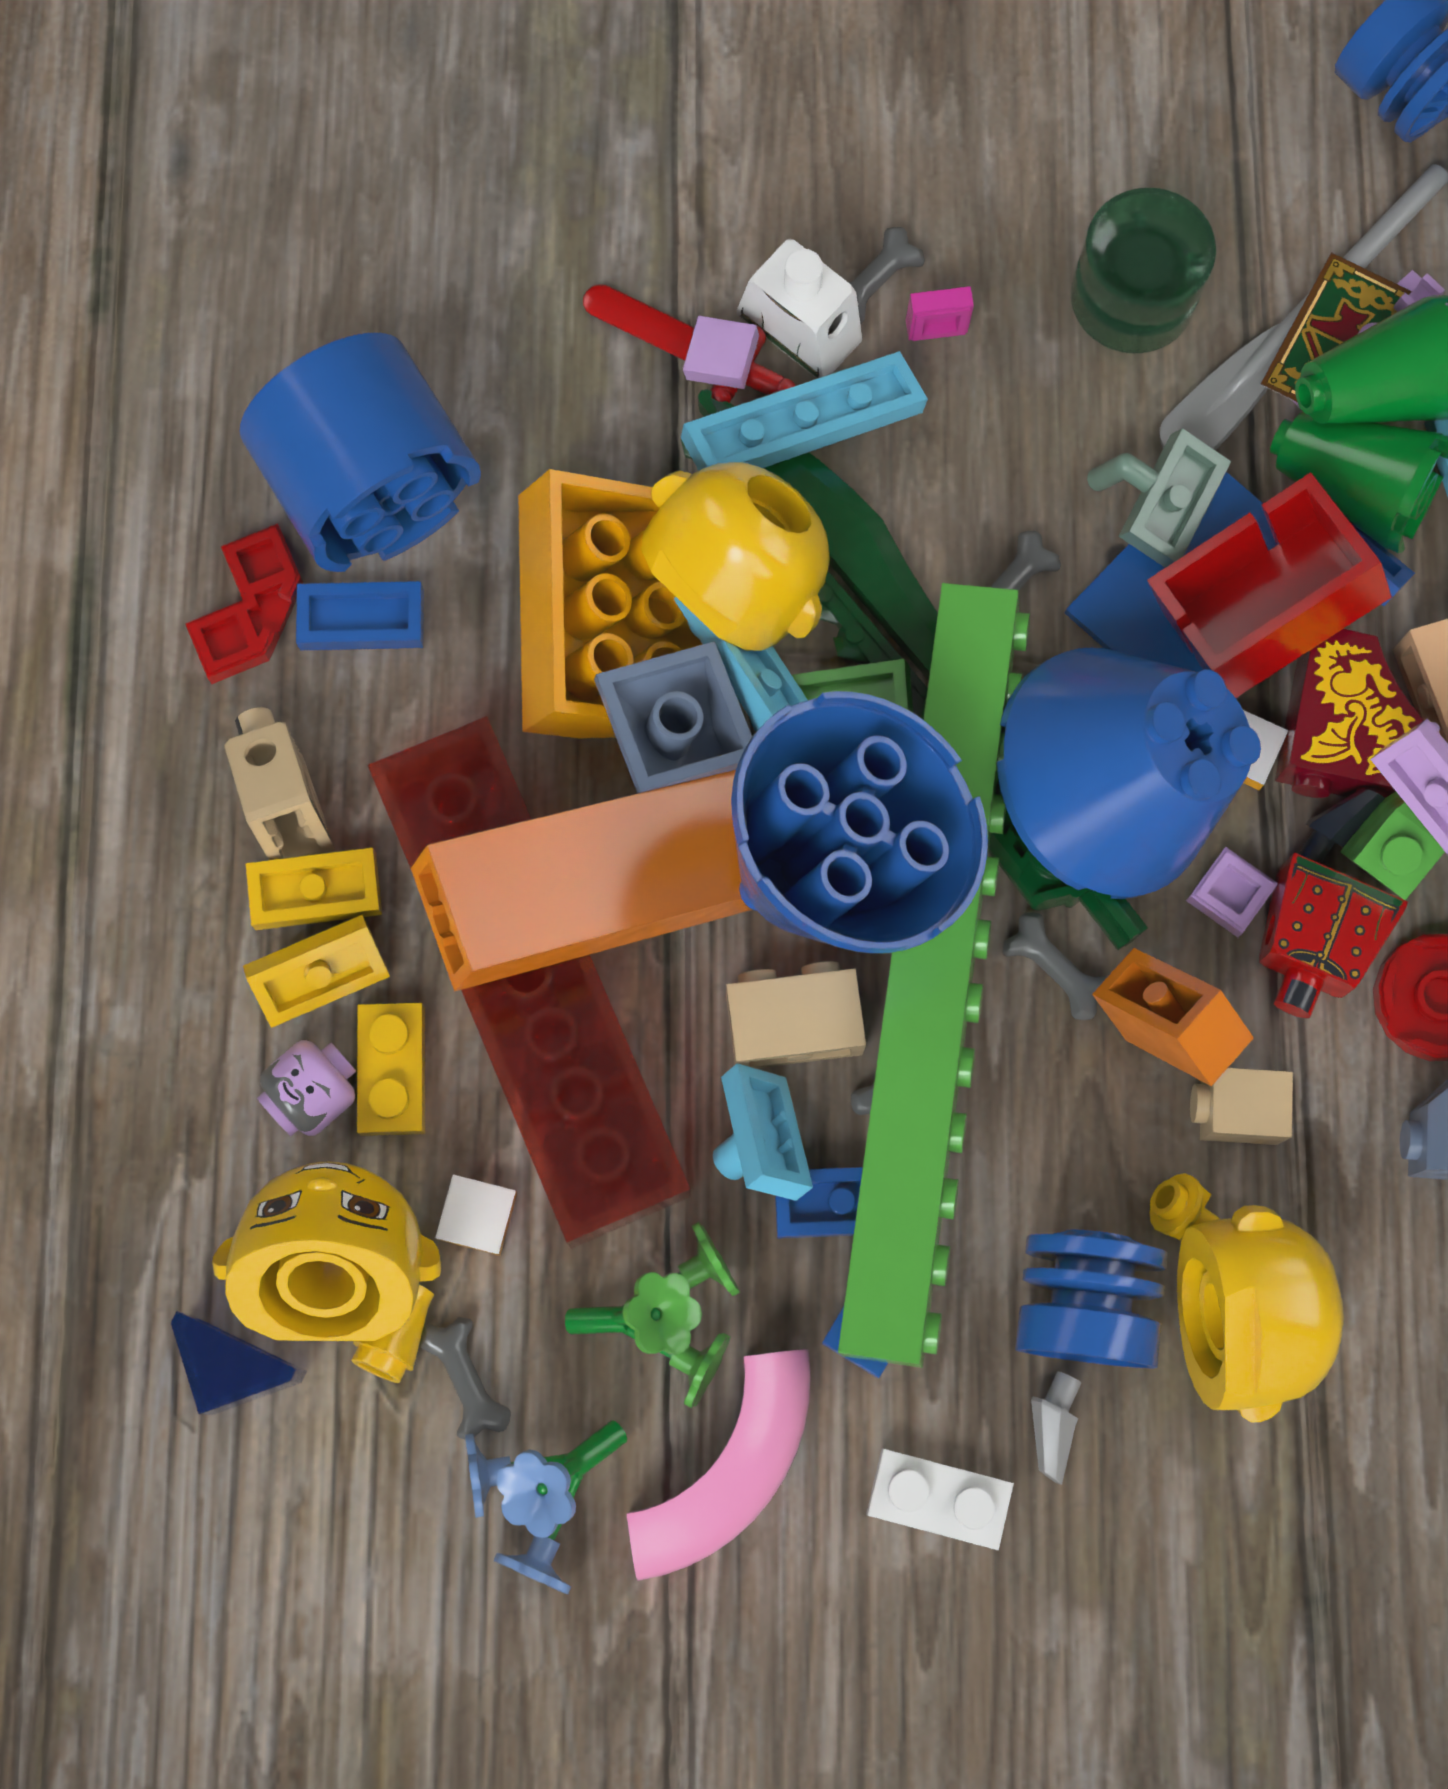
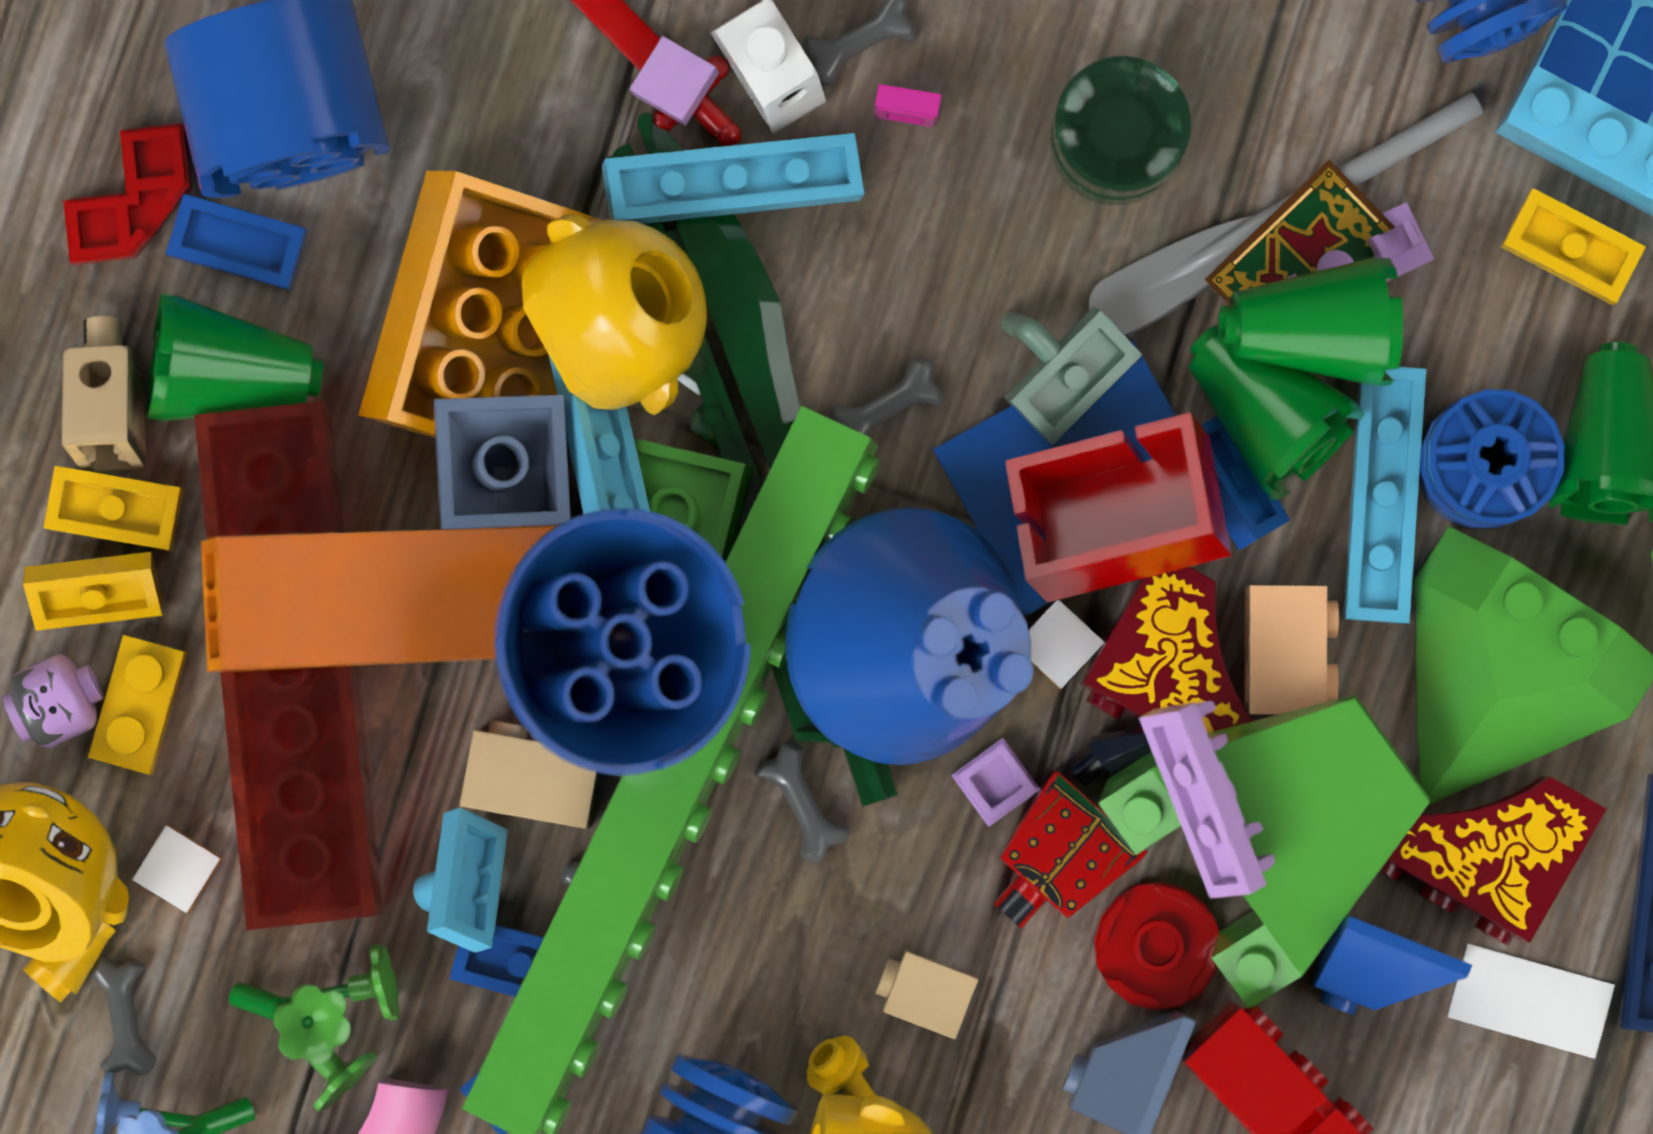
camera: 20 degrees right, 10 degrees up
orange brick [1092,948,1254,1086] -> none
none -> green cone [145,294,323,422]

